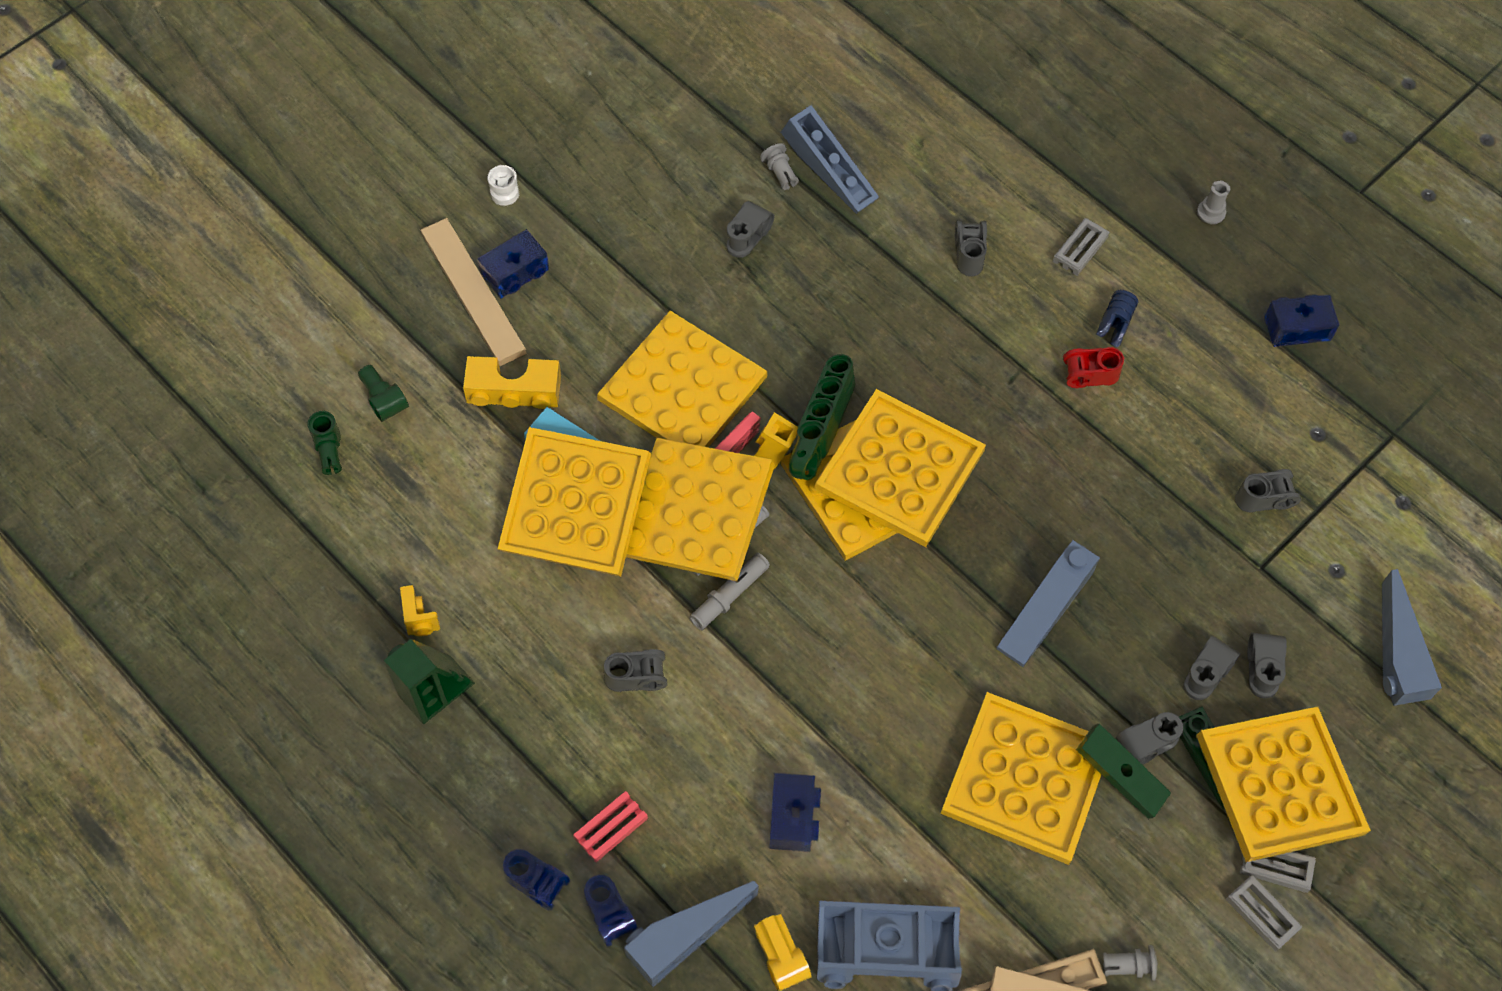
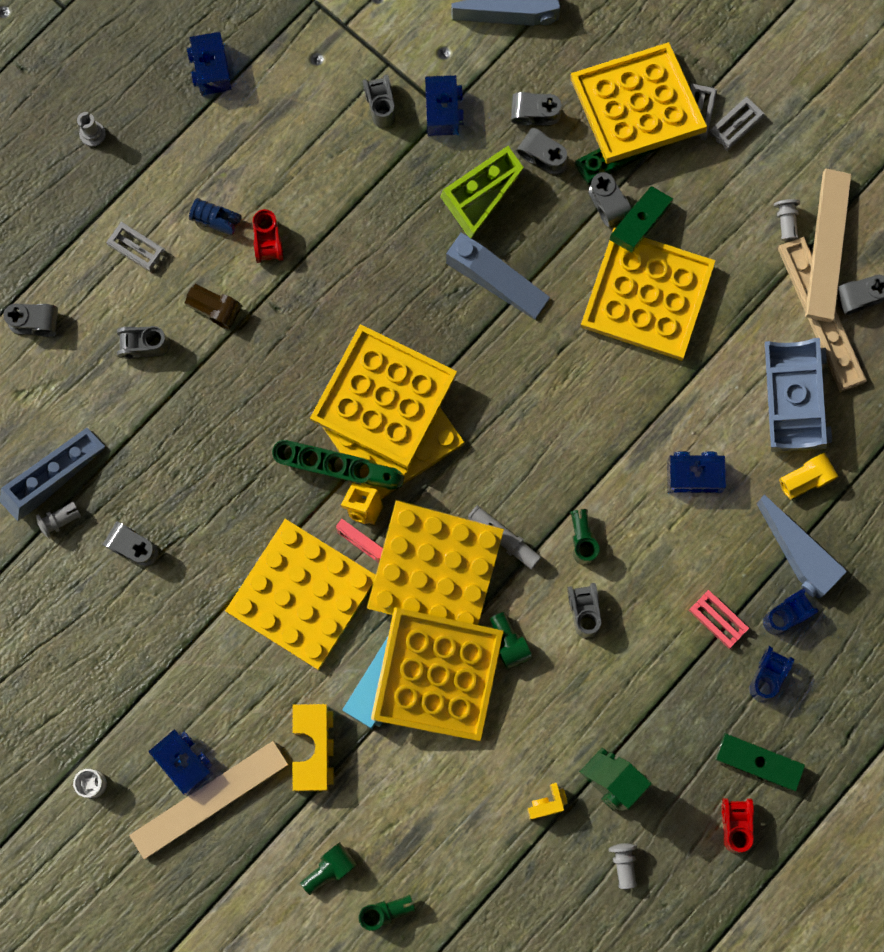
camera: 90 degrees left, 15 degrees up
none -> dark grey piece [3,303,58,337]
none -> dark brown piece [184,283,242,330]
none -> clear blue brick [425,75,464,136]
none -> lime wedge [440,146,523,238]
none -> dark green pin [490,612,533,670]
none -> dark green pin [570,509,599,565]
none -> light grey pin [609,843,637,889]
none -> dark green tile [714,733,805,792]
none -> red piece [721,798,754,854]

